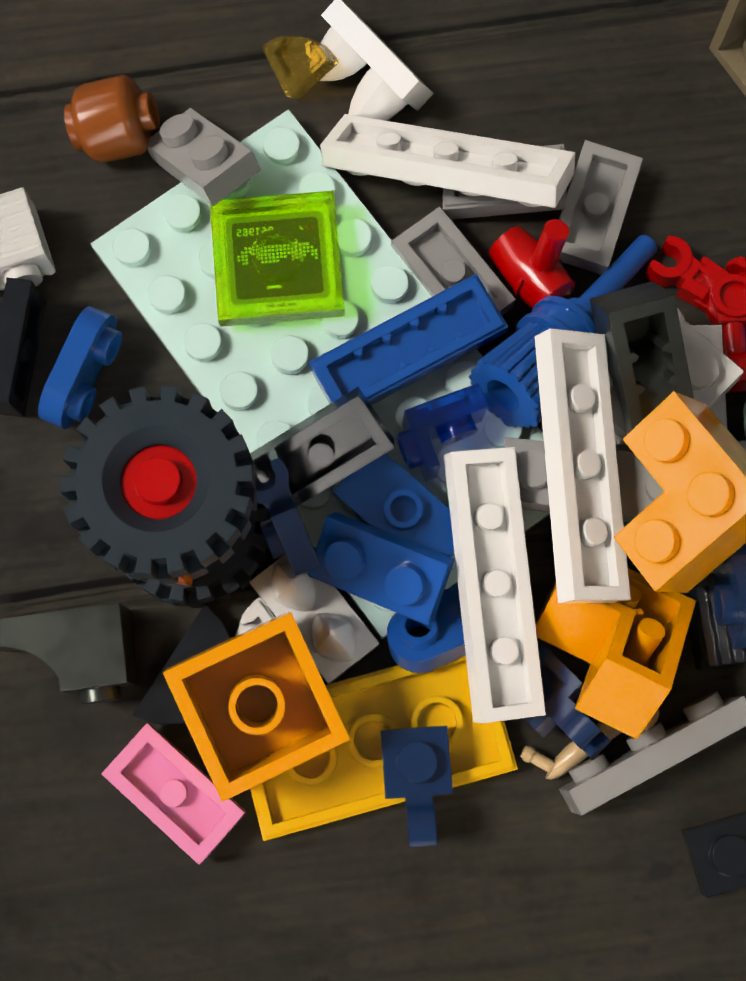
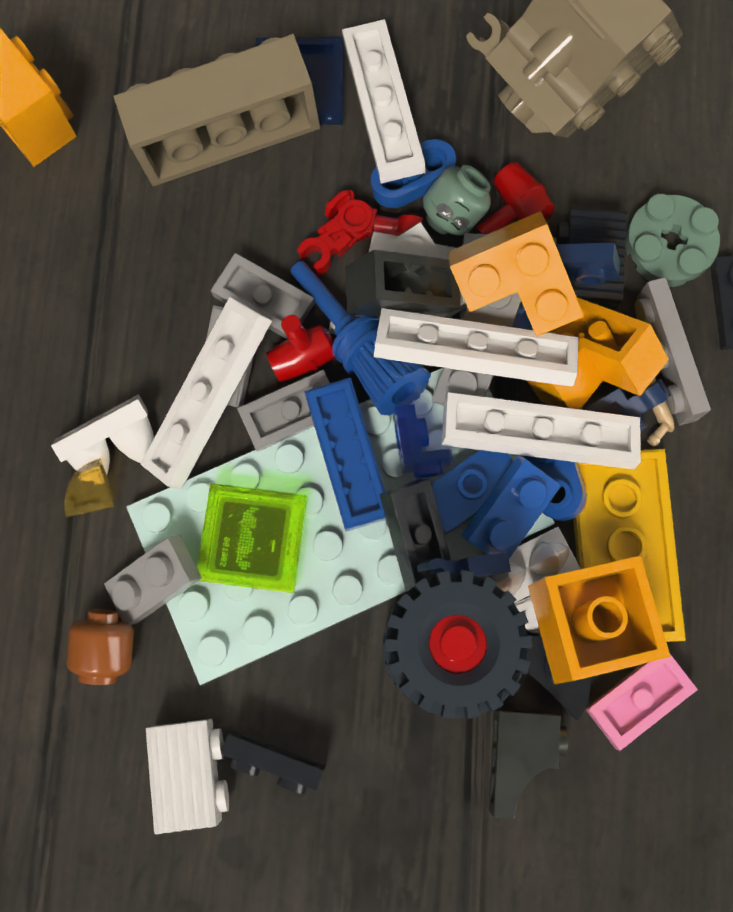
camera: 75 degrees left, 0 degrees up
blue plate [38,306,122,429] -> none
dark blue plate [380,726,453,847] -> none

